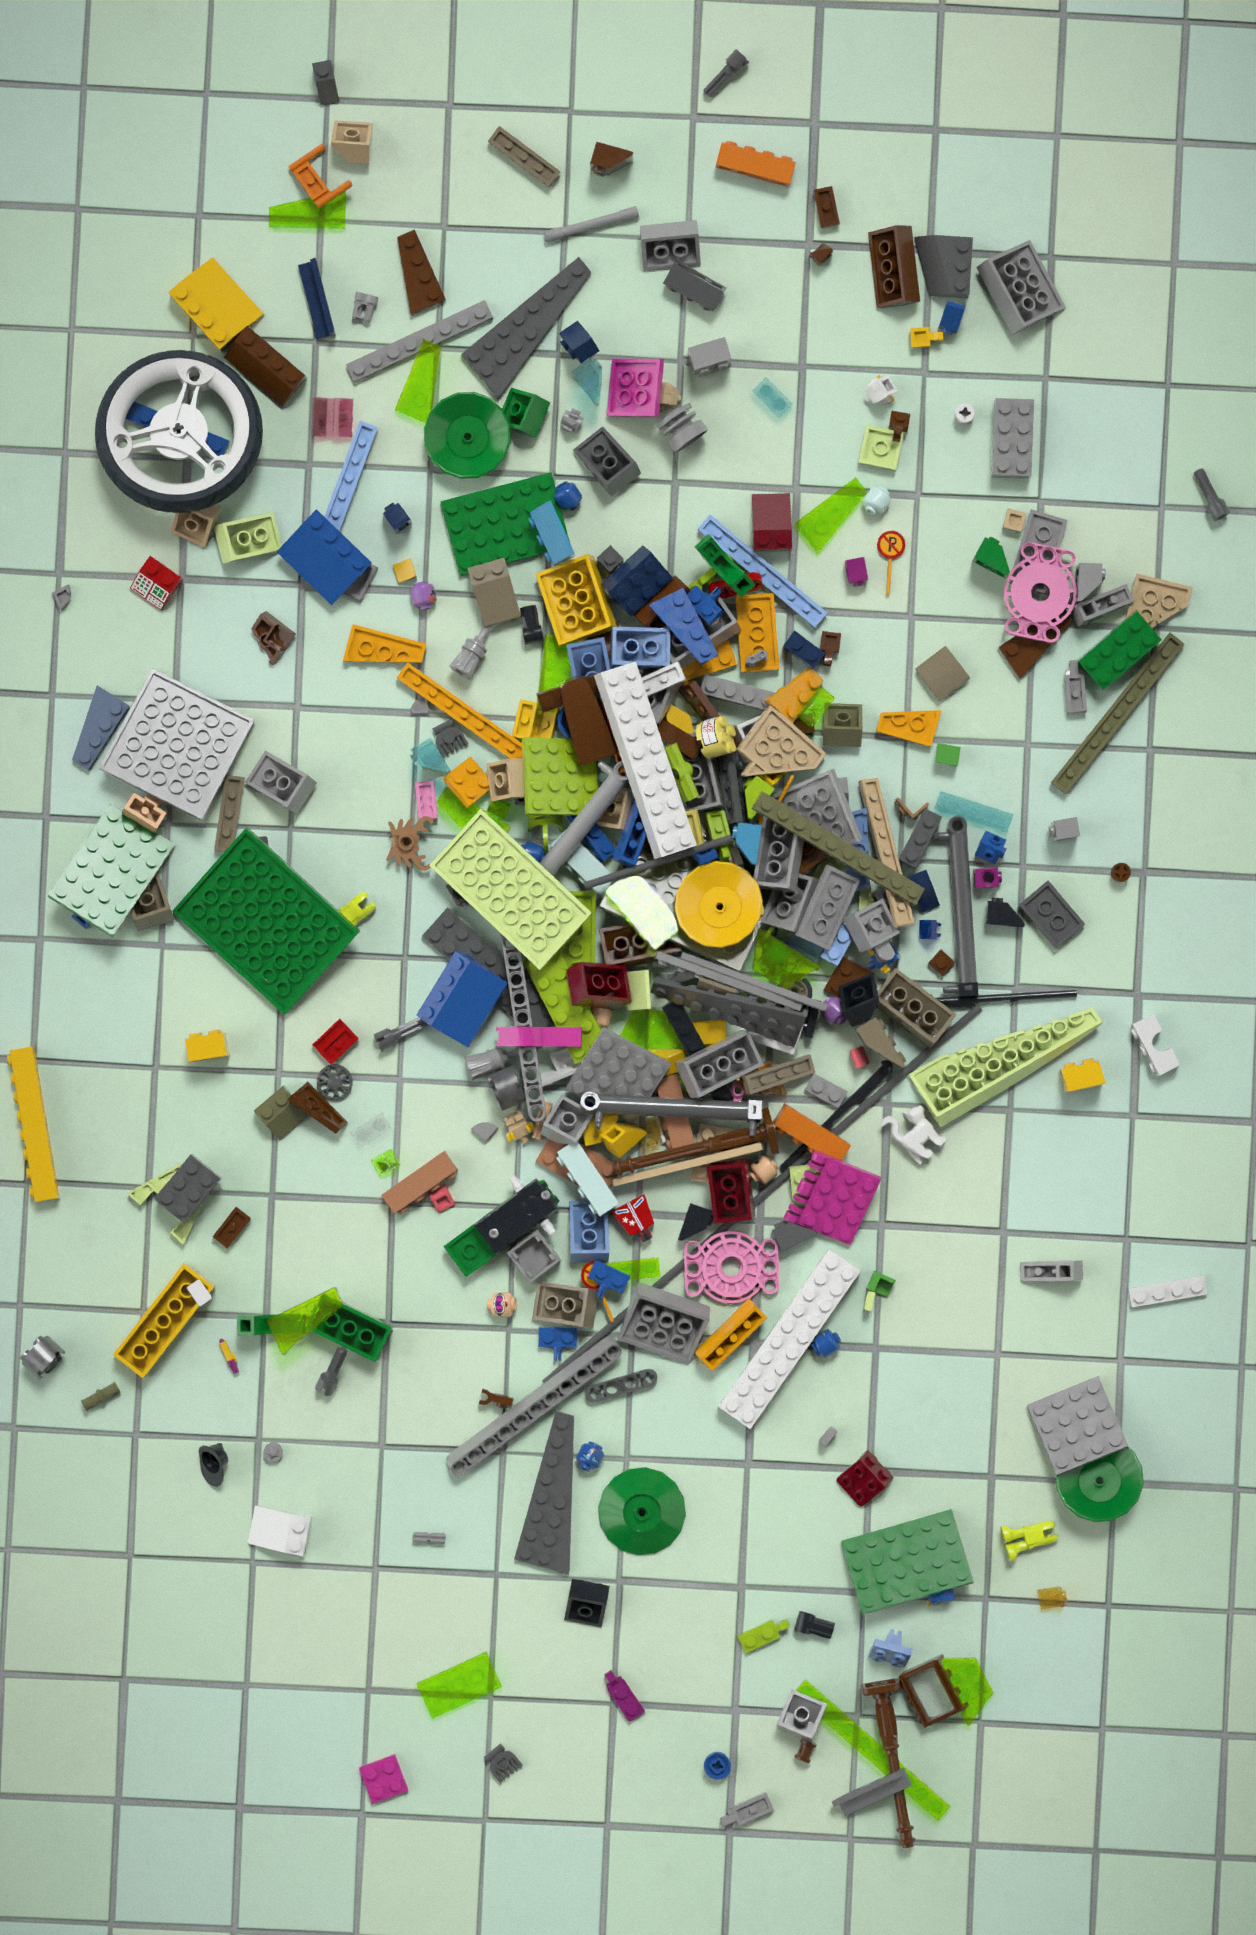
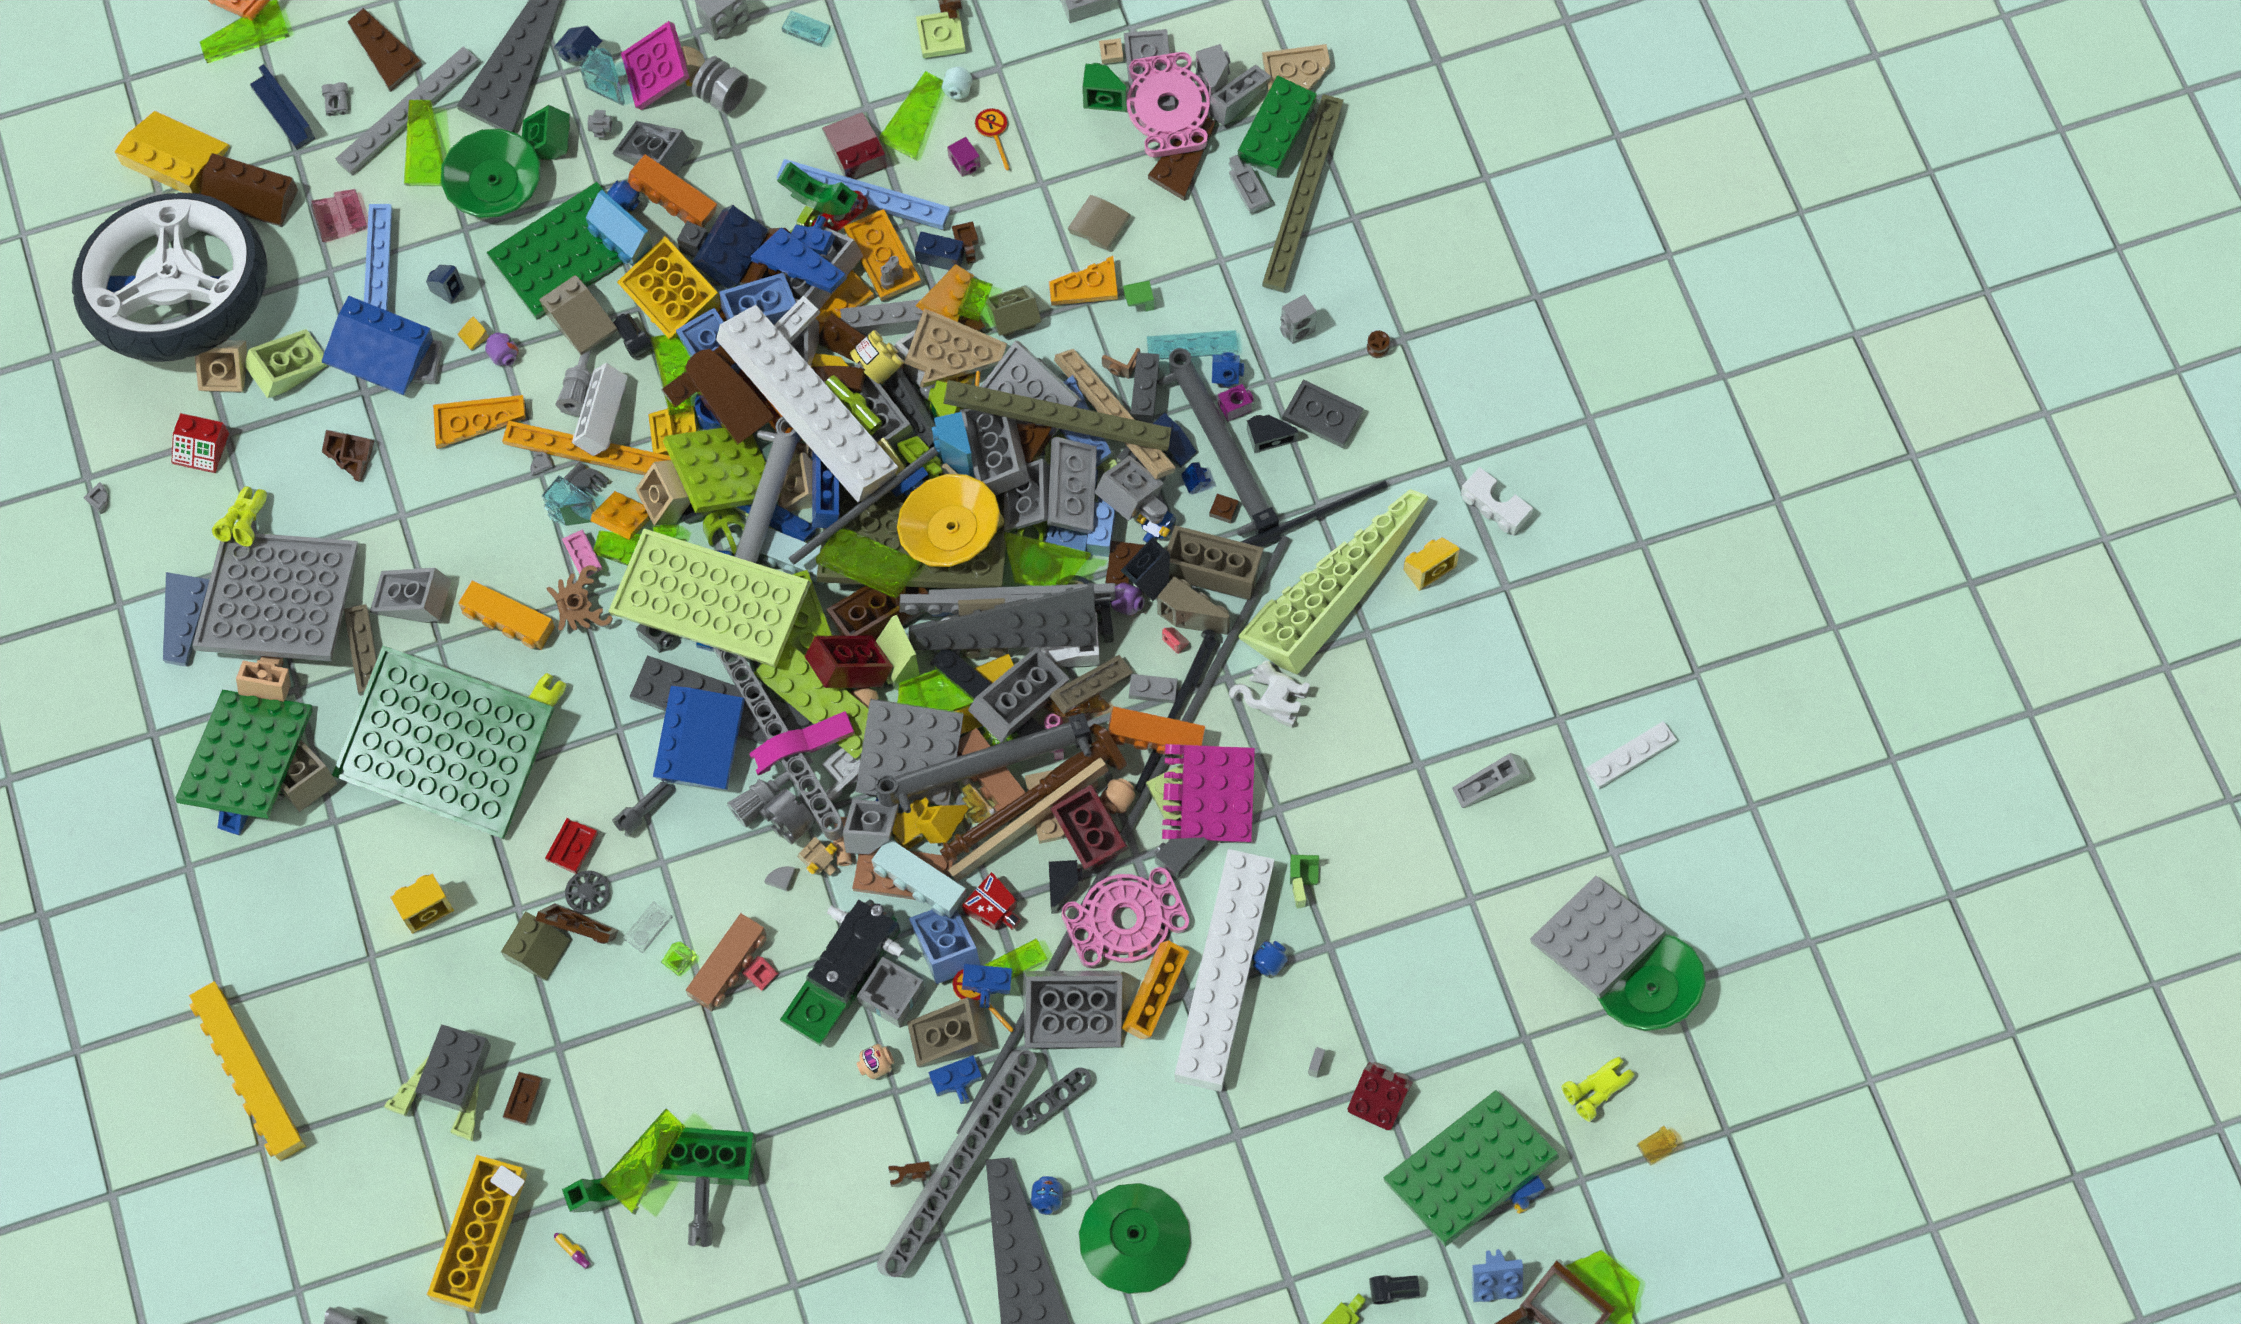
camera: 20 degrees left, 20 degrees down
none -> neon yellow piece [212,486,267,547]
none -> light orange brick [458,580,555,650]
none -> white brick [572,363,628,456]
none -> orange brick [628,154,717,228]

